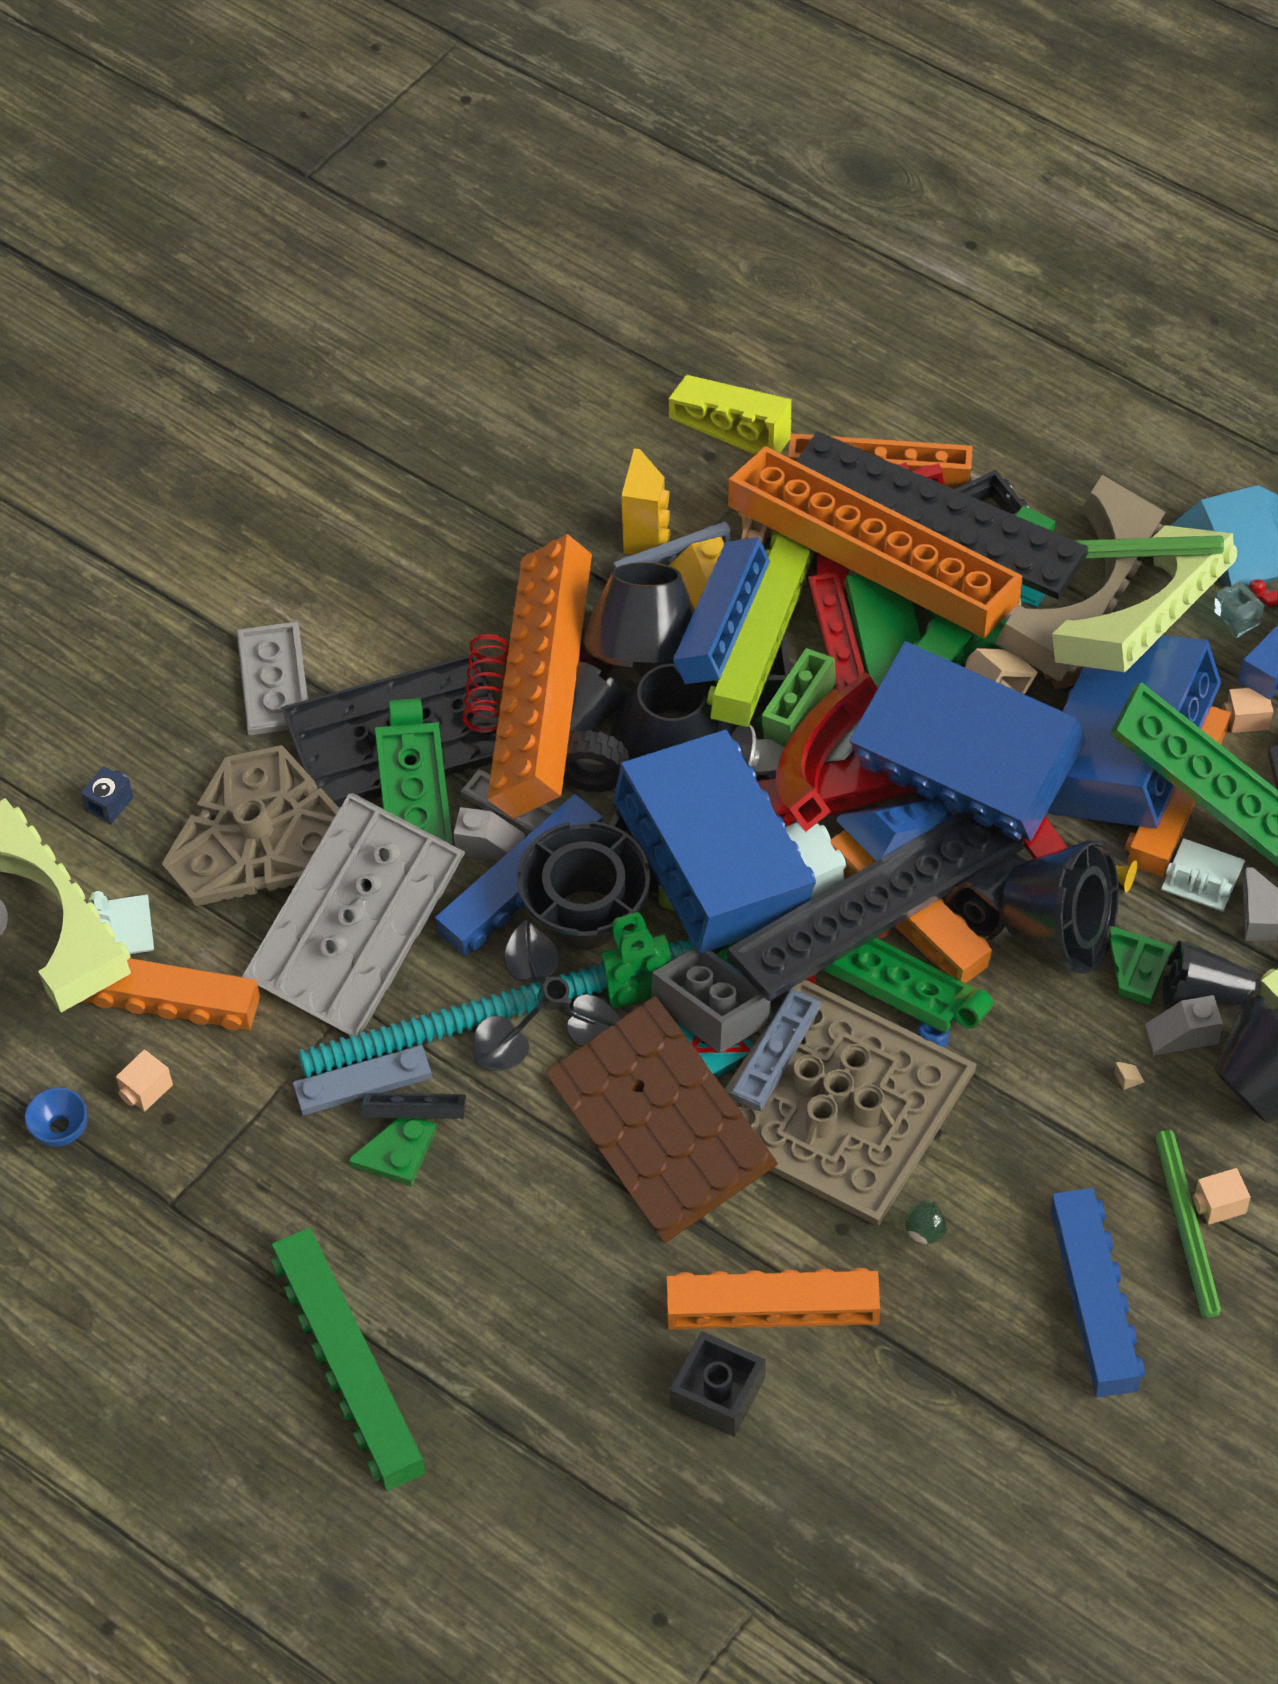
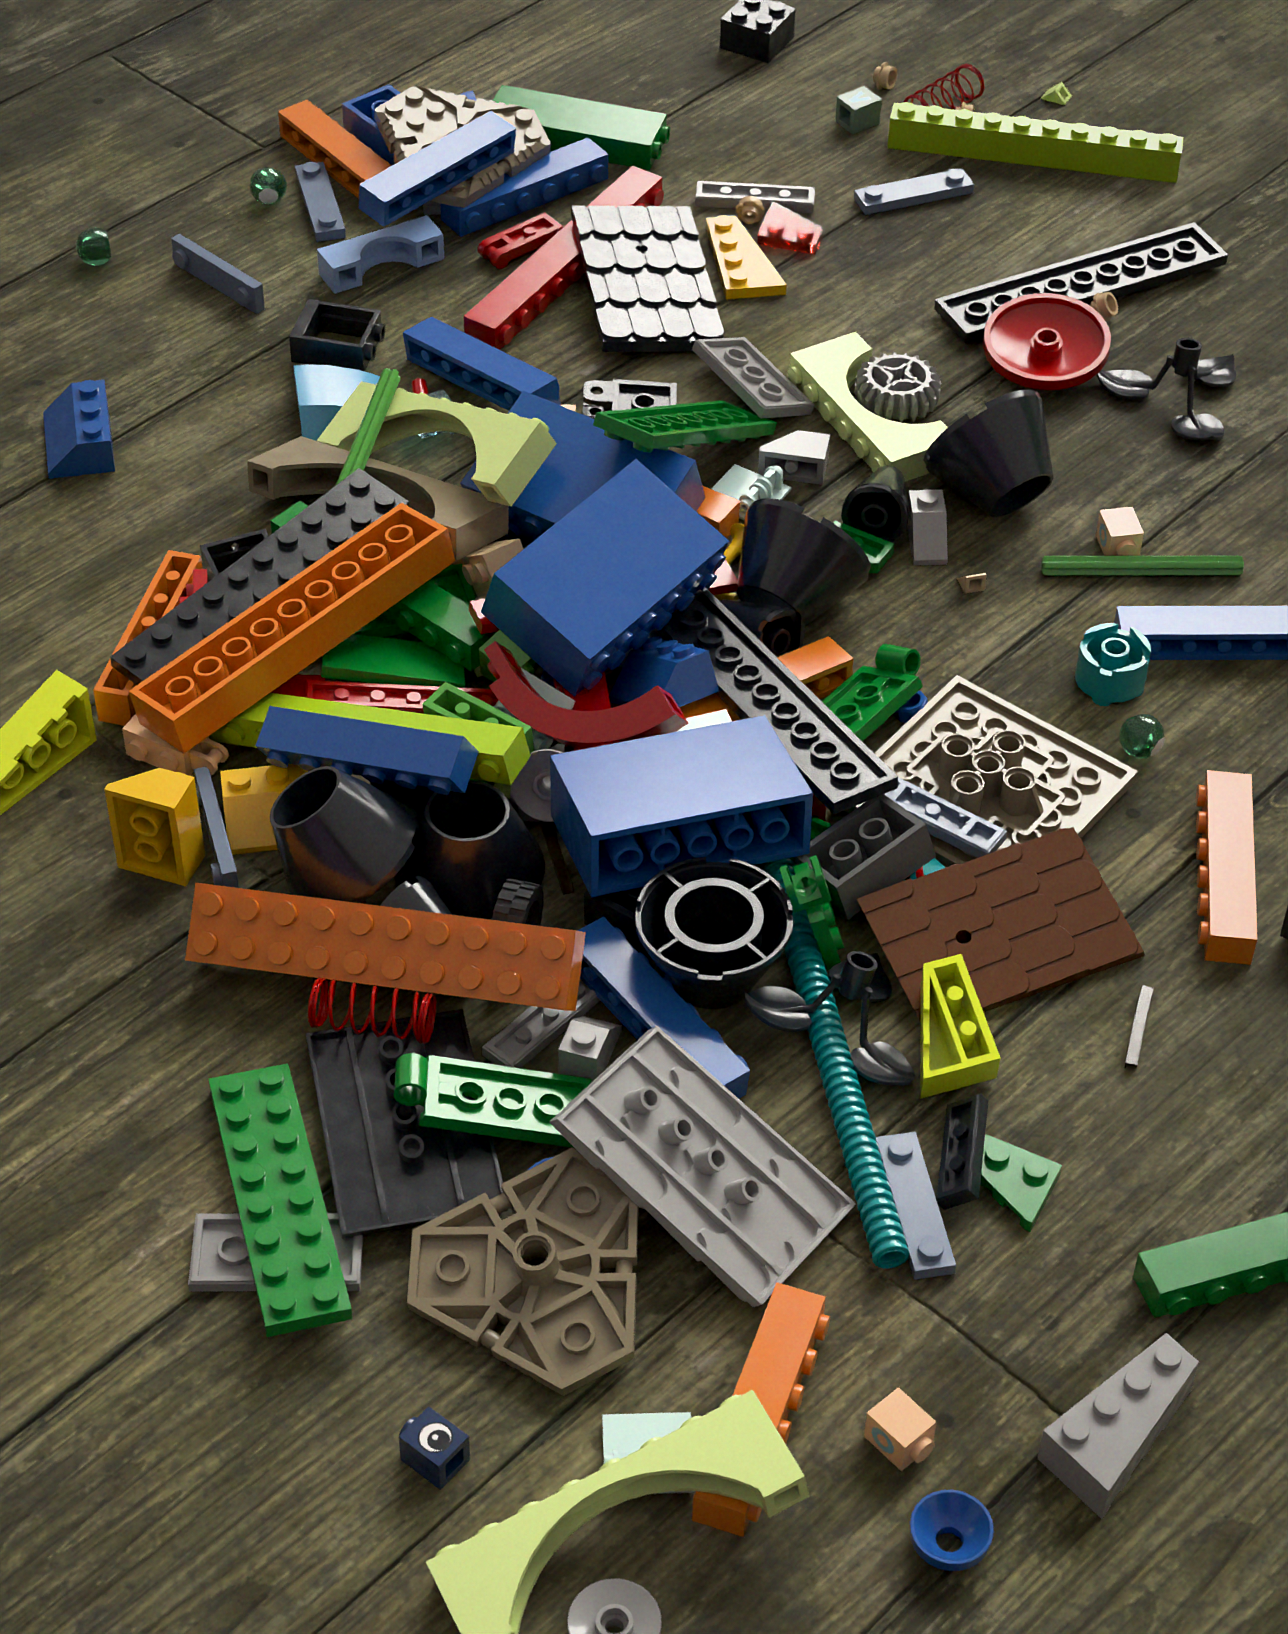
camera: 85 degrees left, 10 degrees down
none -> blue slope [43,380,115,479]
none -> green plate [208,1063,353,1337]
none -> neon yellow wedge [920,954,1001,1099]
none -> light grey wedge [1038,1333,1199,1519]
none -> teal brick [1075,623,1151,706]
none -> piece [1124,985,1154,1069]

